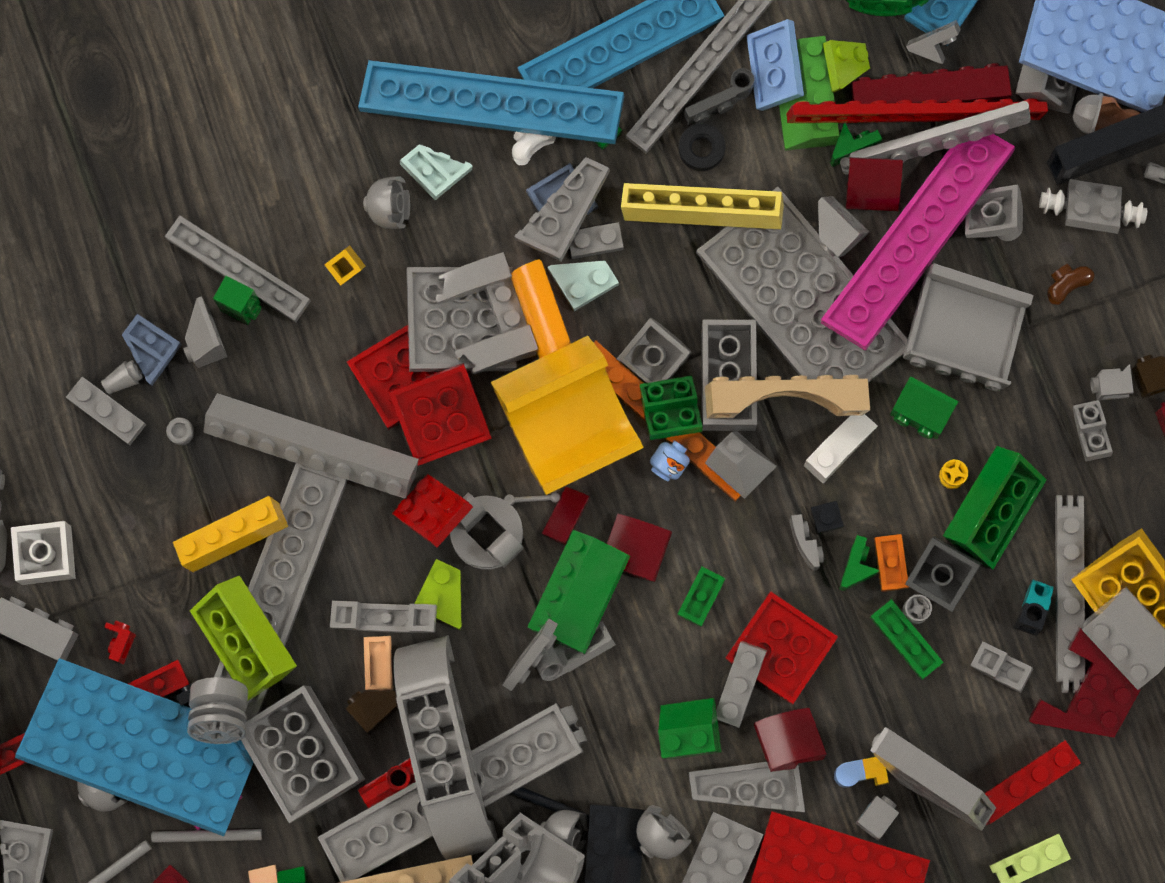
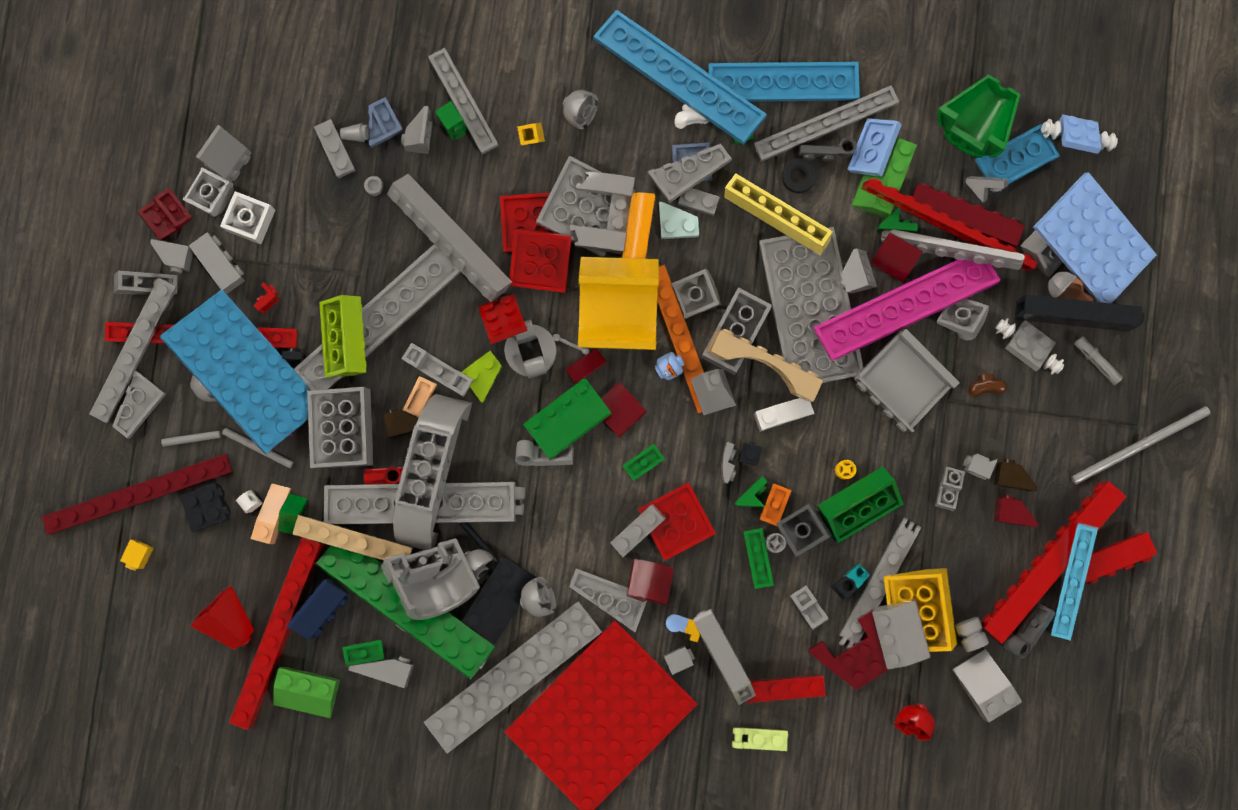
camera: 25 degrees right, 5 degrees up
yellow brick [173,496,289,572] -> none
light grey wheel [187,677,248,744] -> none
light aqua wing [400,144,473,200] -> none
light grey plate [503,618,558,691] -> none
green slope [639,376,703,440] -> none
green slope [658,698,722,760] -> none
lime wing [823,40,870,92] -> none
green slope [890,376,958,439] -> none

